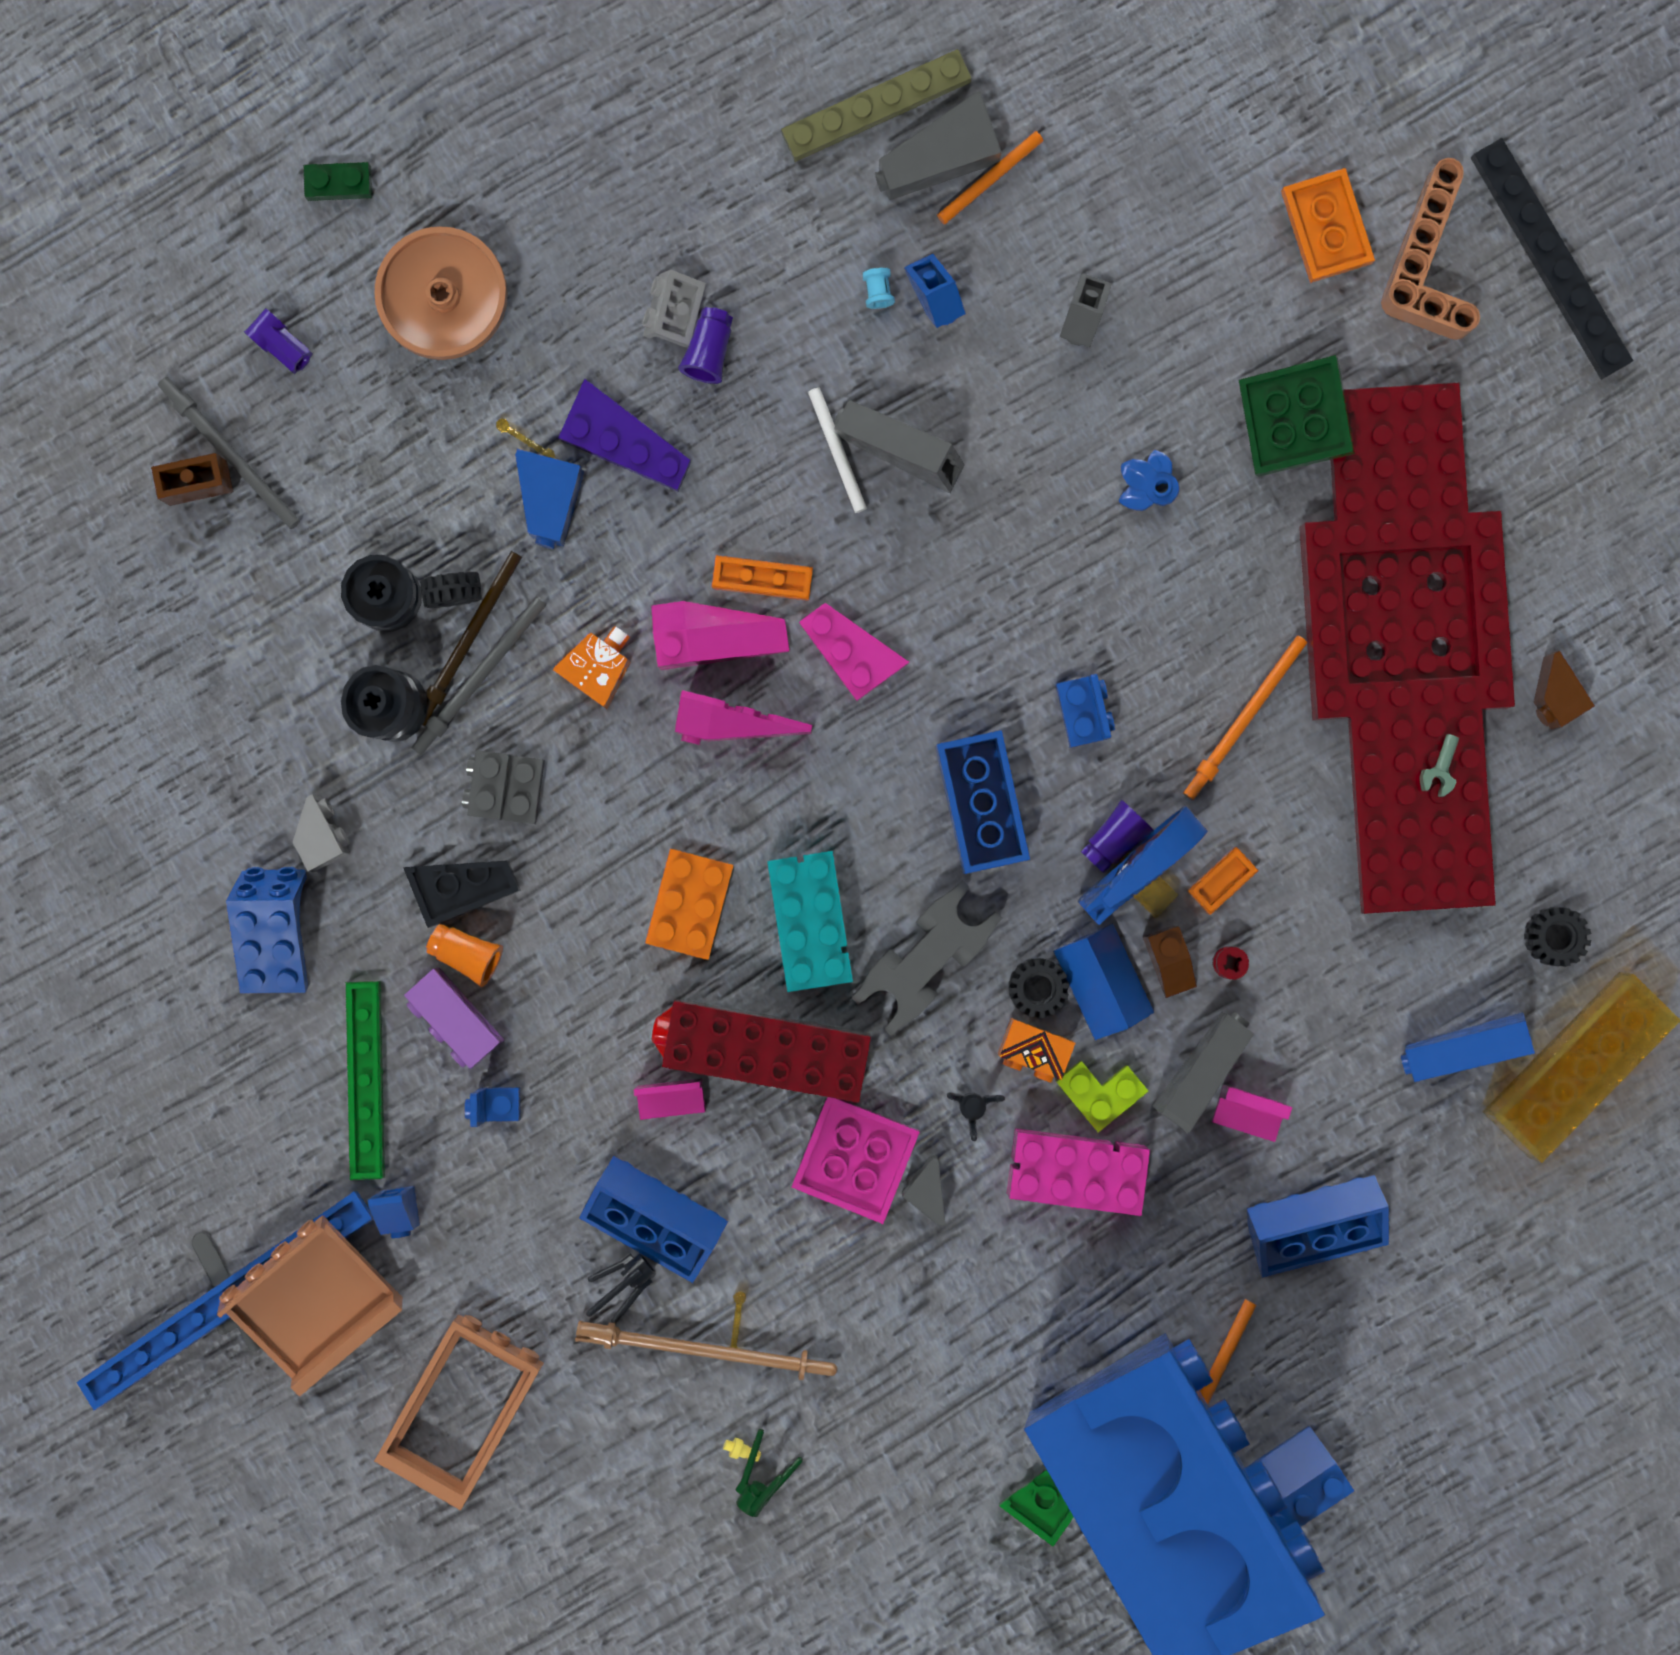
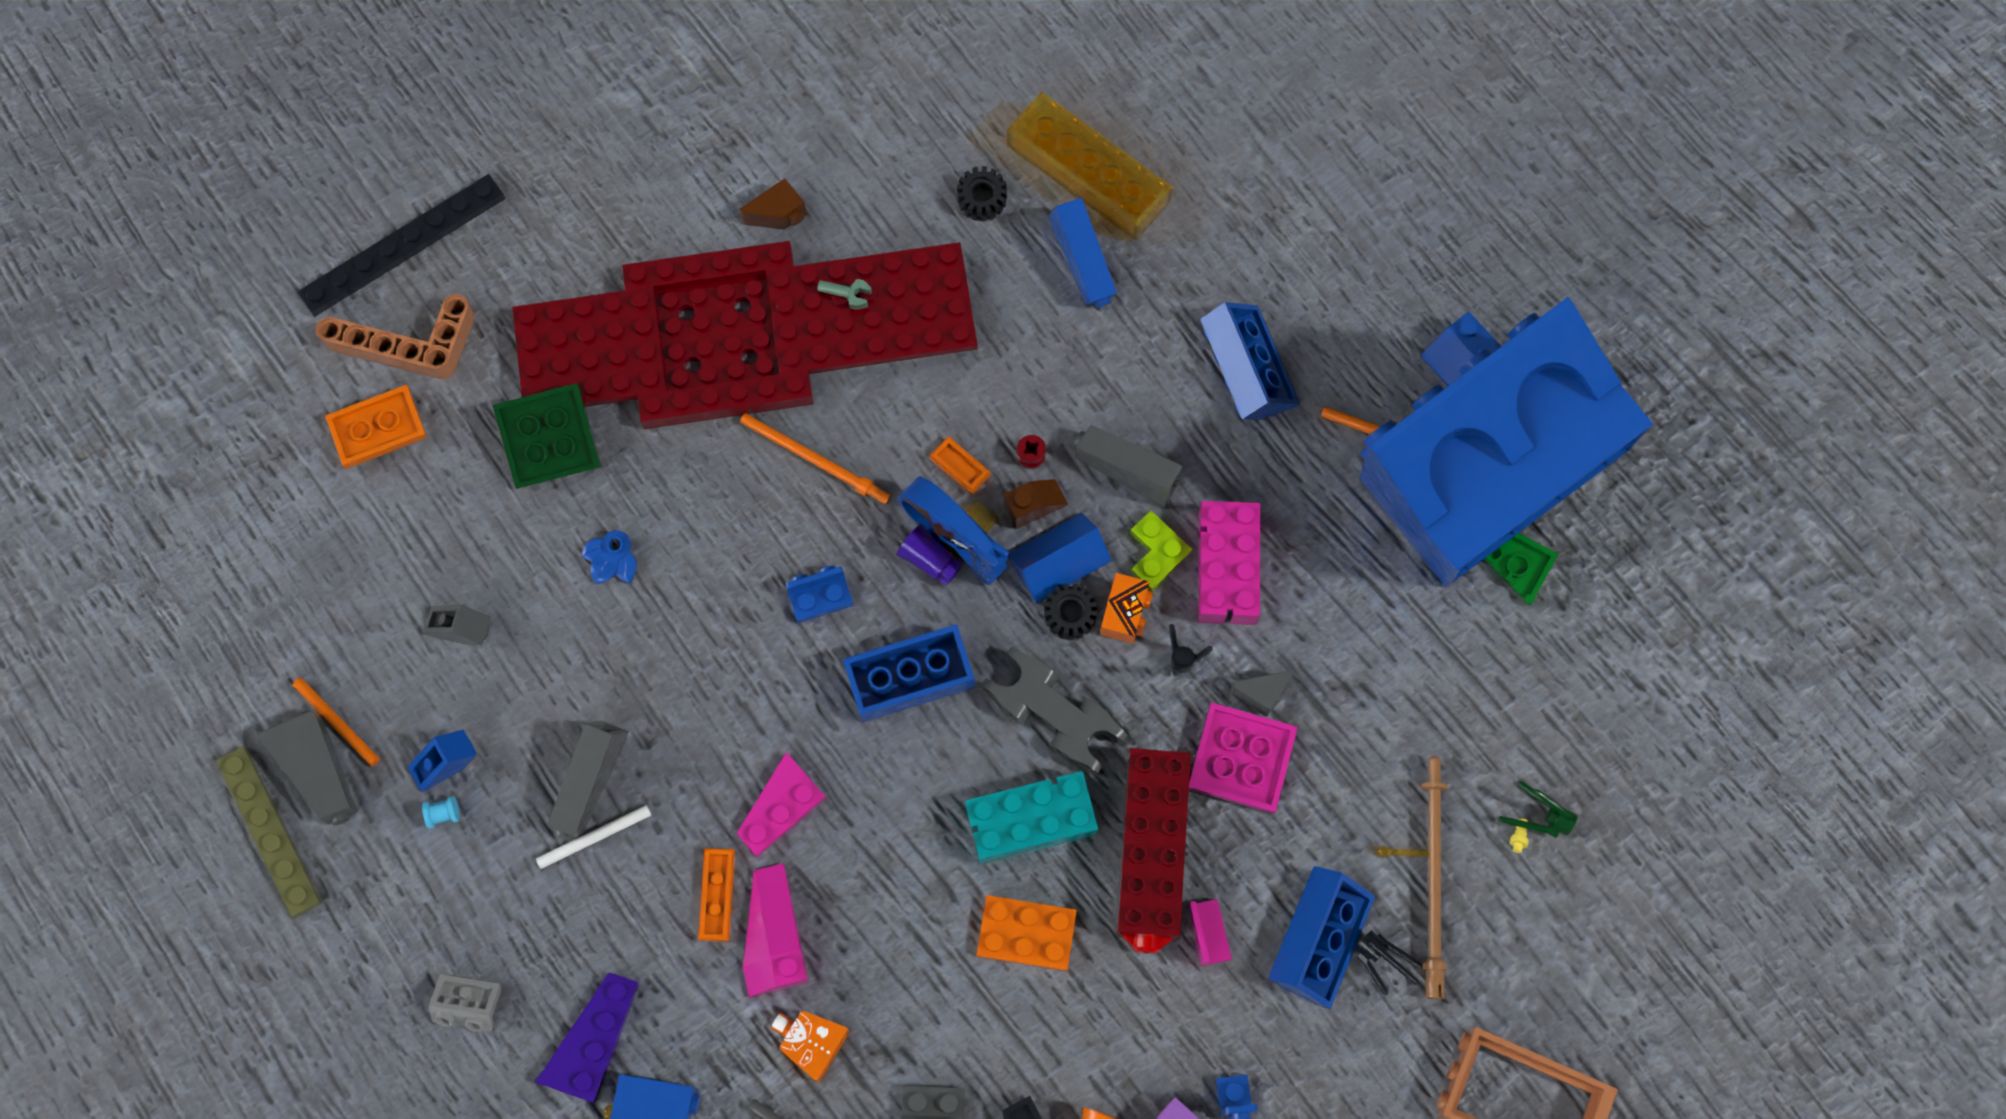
camera: 95 degrees left, 15 degrees down
dark pink wedge [675,690,813,745] -> none
dark purple plant [678,307,733,384] -> none
dark pink panel [1211,1084,1292,1142] -> none

